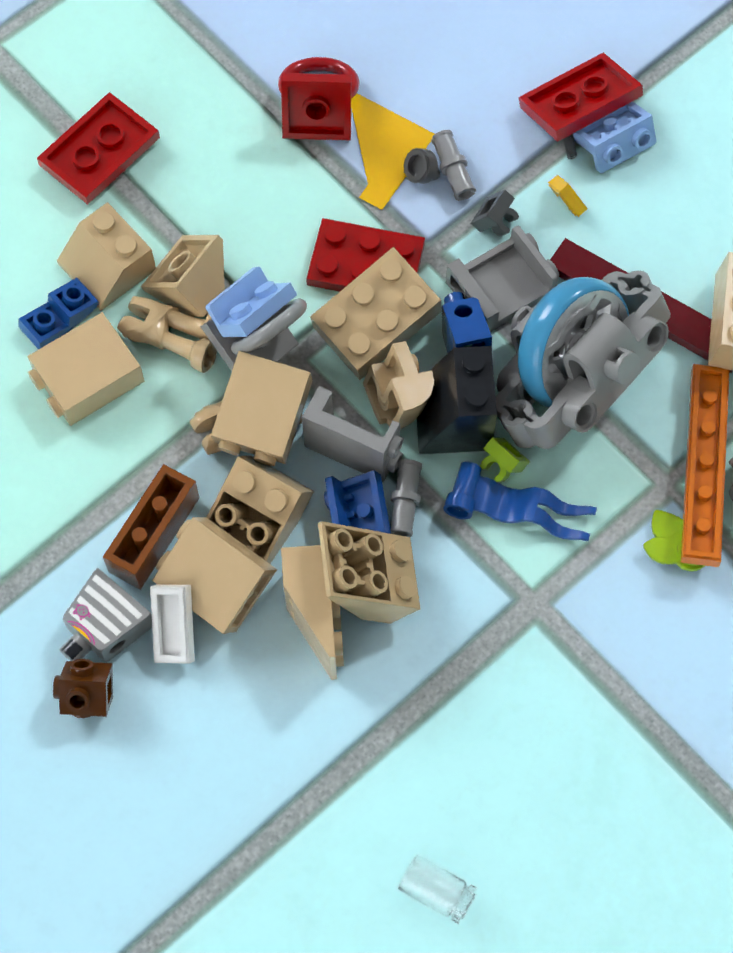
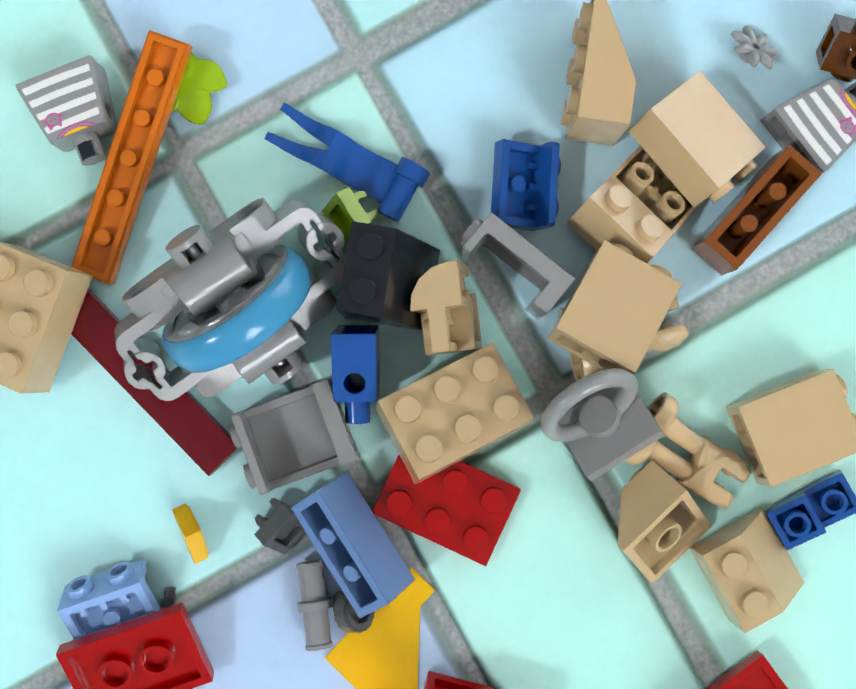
camera: 170 degrees left, 20 degrees up
white tile [150,584,195,664] -> none
light blue bracket [206,267,297,337] -> none
tan slope [318,521,420,624] -> none
light grey pin [390,459,422,537] -> none
none -> medium blue brick [291,472,415,618]
none -> light grey plant [731,25,778,69]

